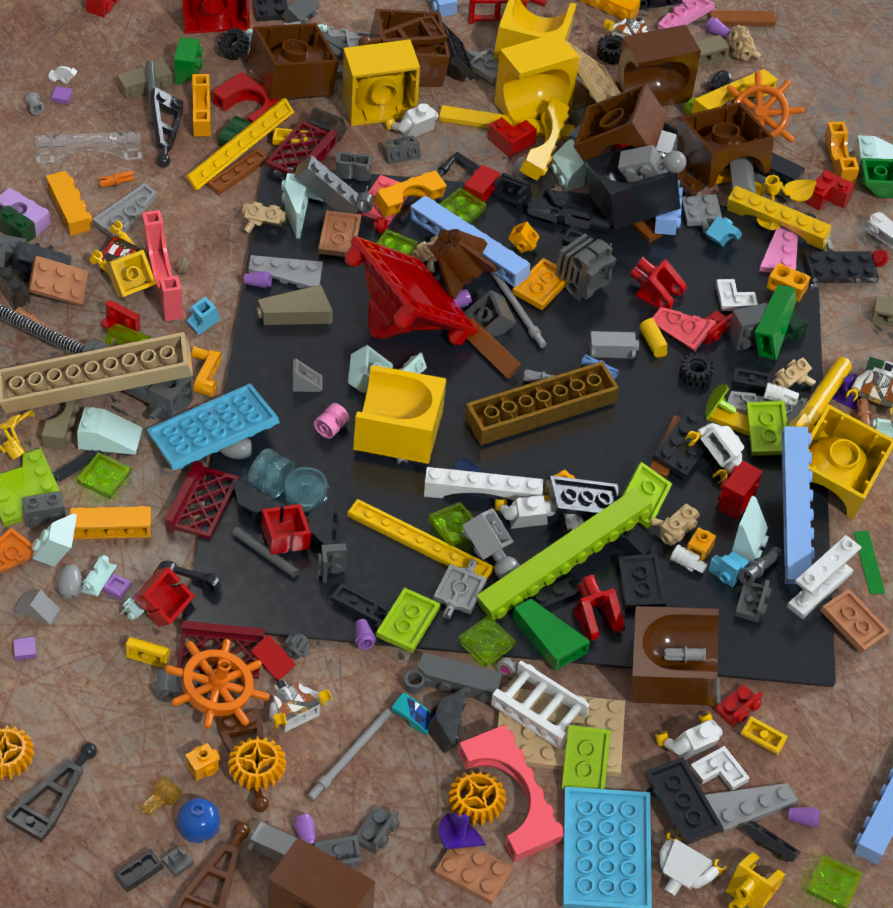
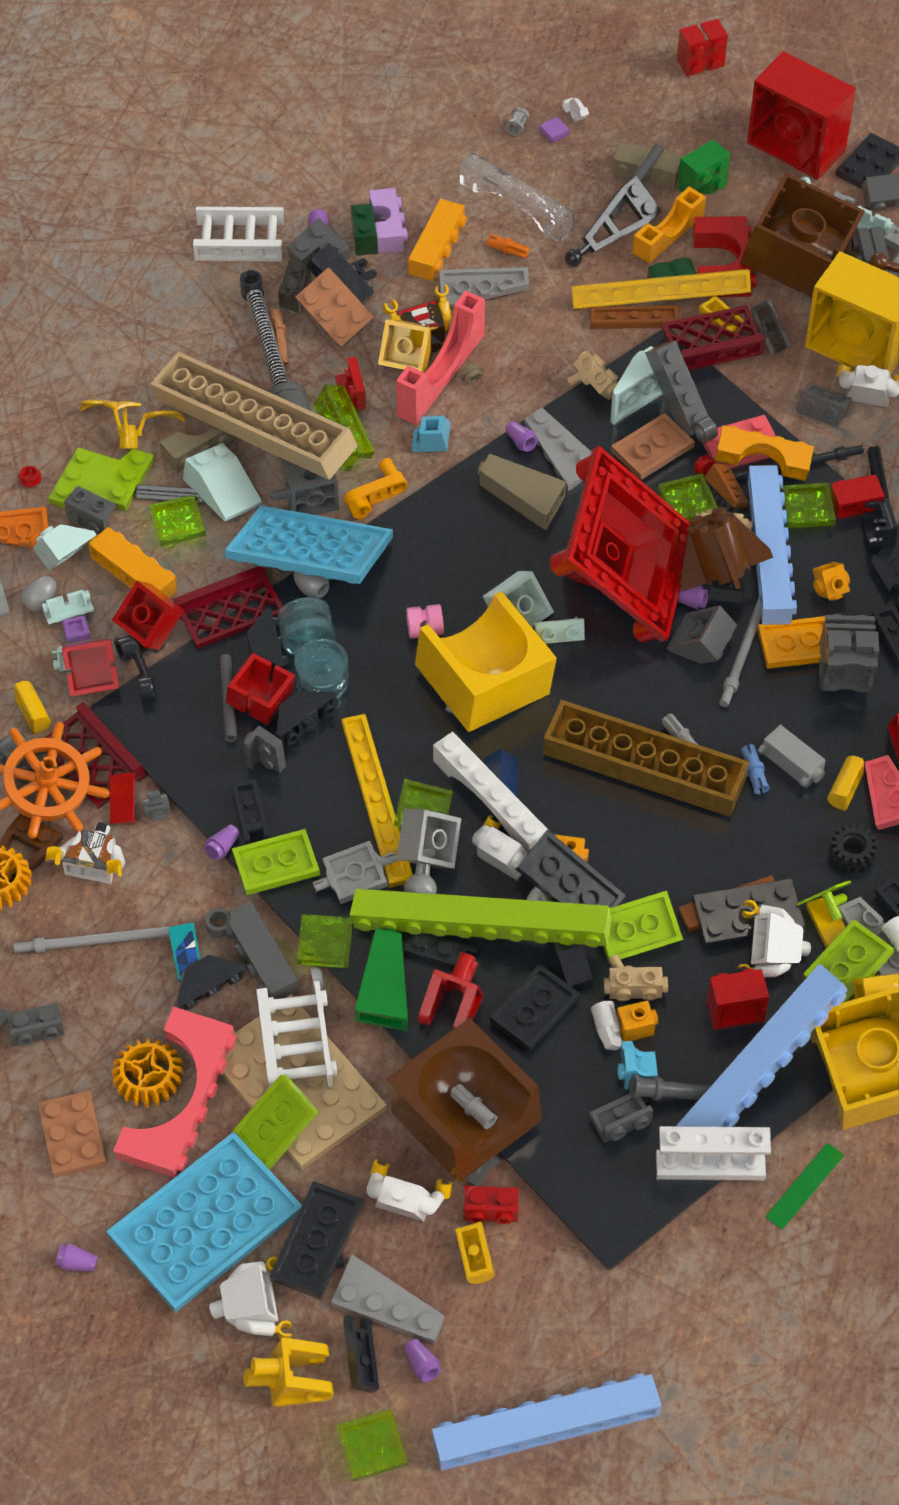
camera: 50 degrees right, 5 degrees up
black tyre [218,27,250,60] -> none
light grey slope [293,359,323,392] -> none
dark grey brick [336,152,372,181] -> none
dark purple shield [439,813,485,850] -> none
dark orange tile [467,318,521,379] -> none
white plate [690,746,750,791] -> none
light aqua slope [732,496,769,563] -> none
nougat plate [820,589,890,654] -> none
none -> red brick [112,580,185,650]
none -> dark orange slope [705,463,749,507]

